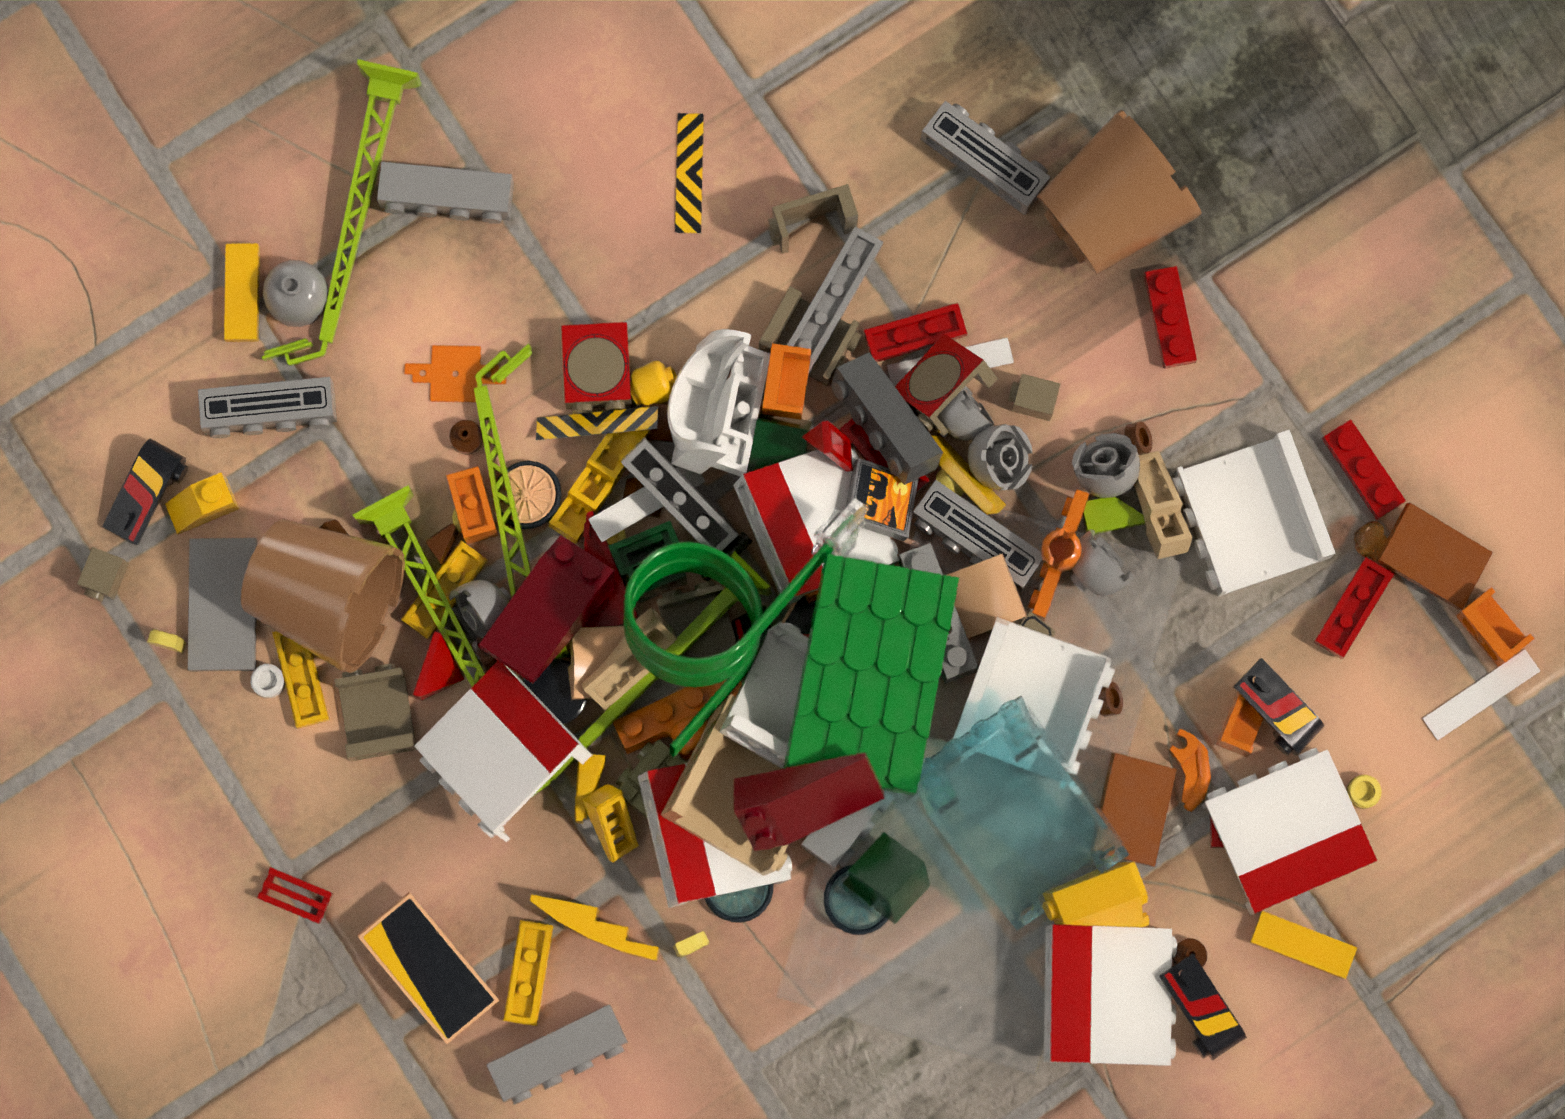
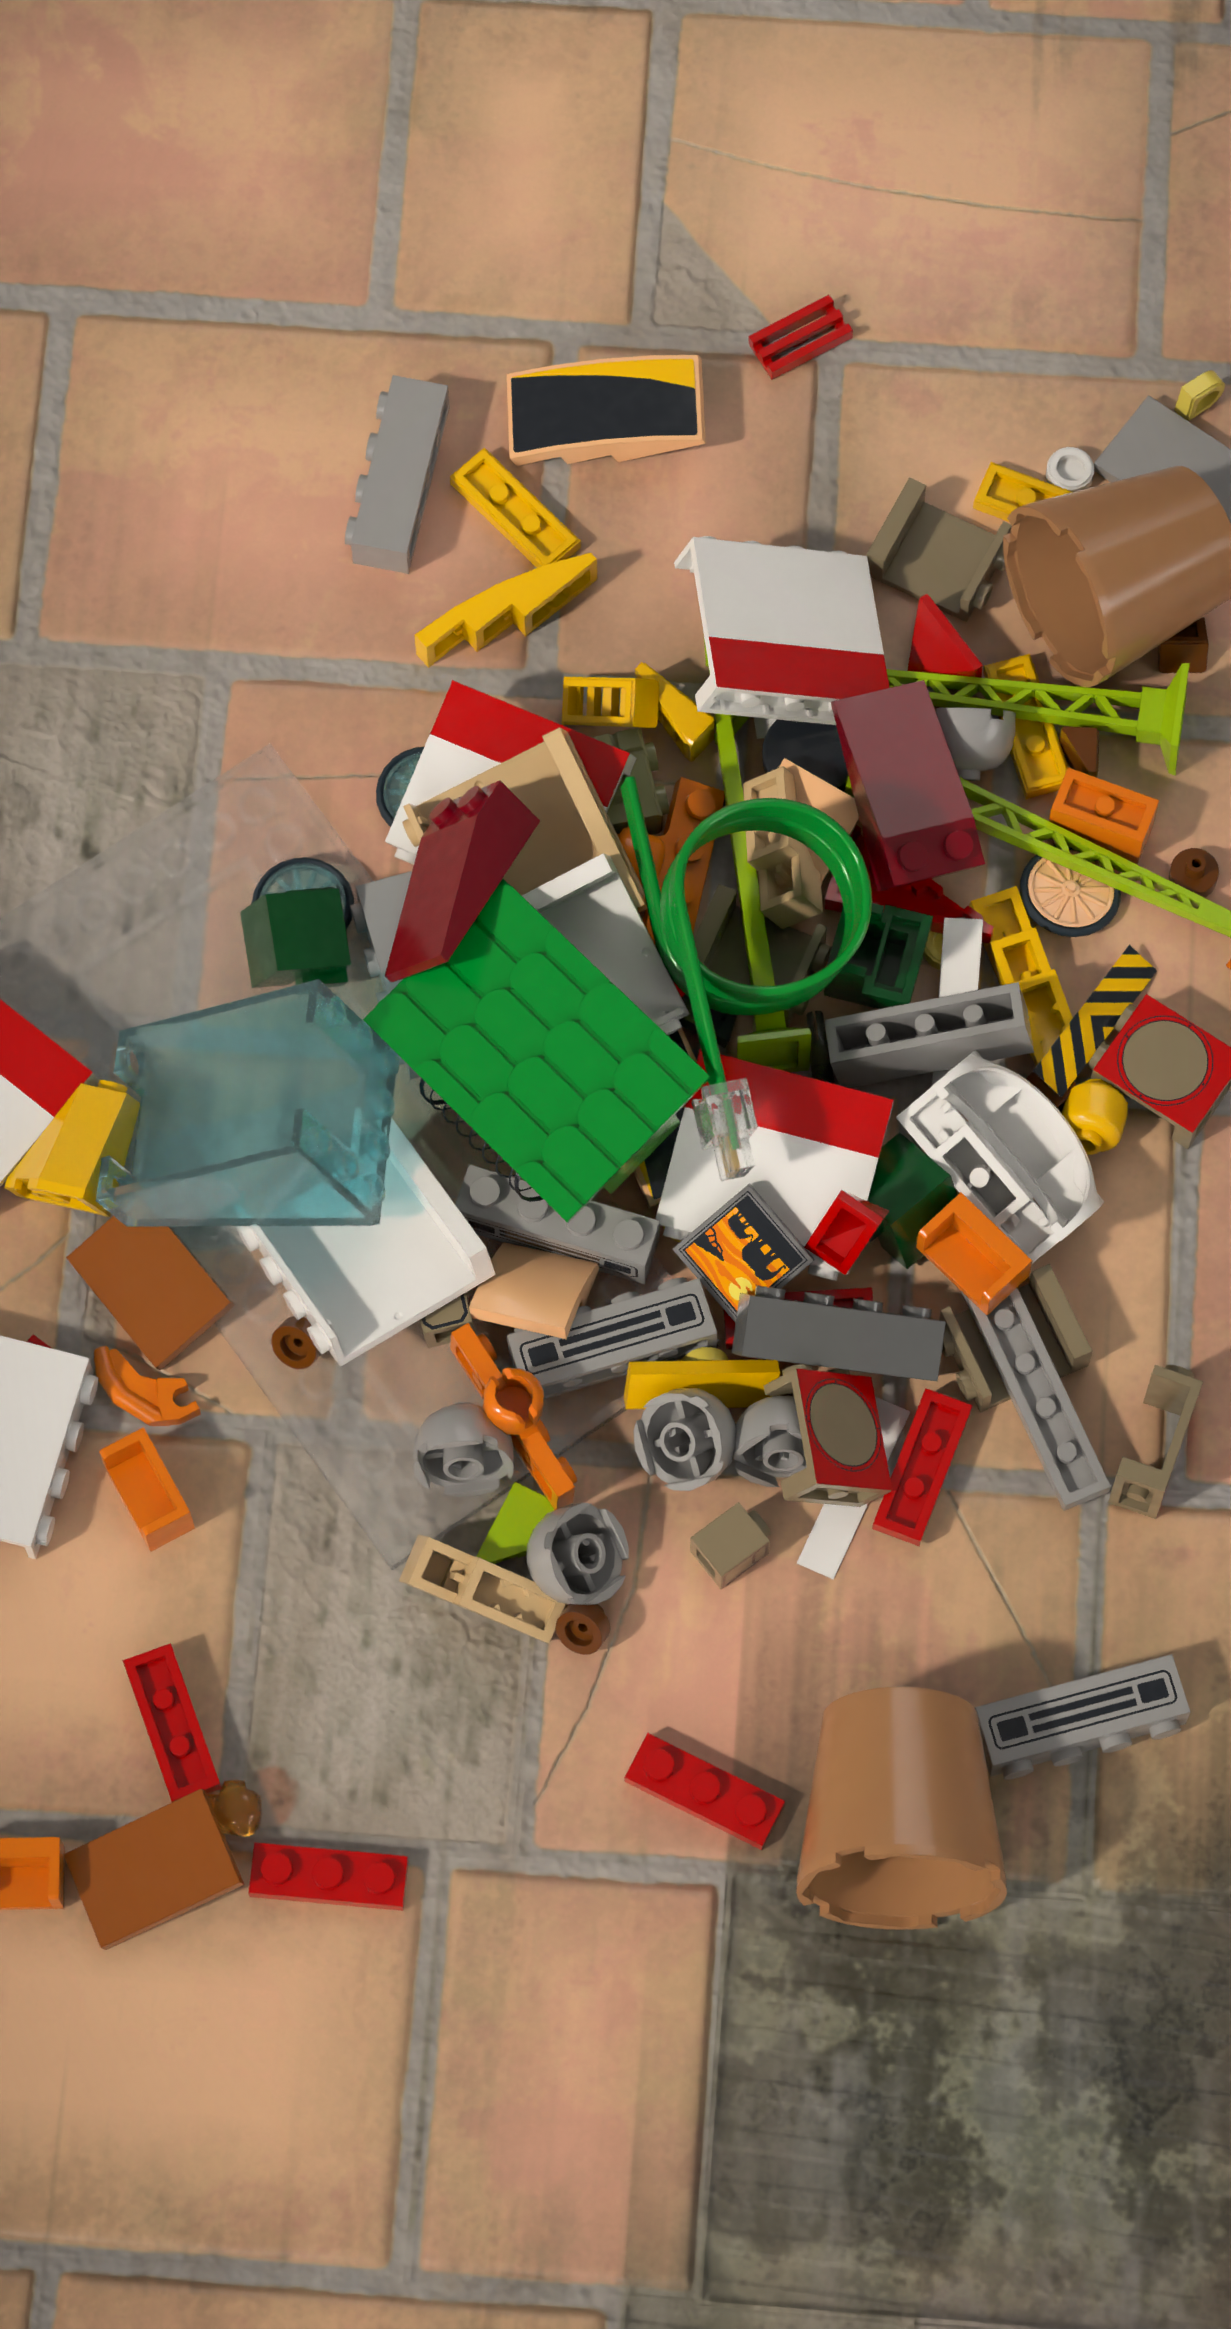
camera: 130 degrees right, 10 degrees down
light yellow tile [673,931,709,958] -> none
white panel [1172,430,1335,596] -> none
black door [1233,658,1325,756] -> none

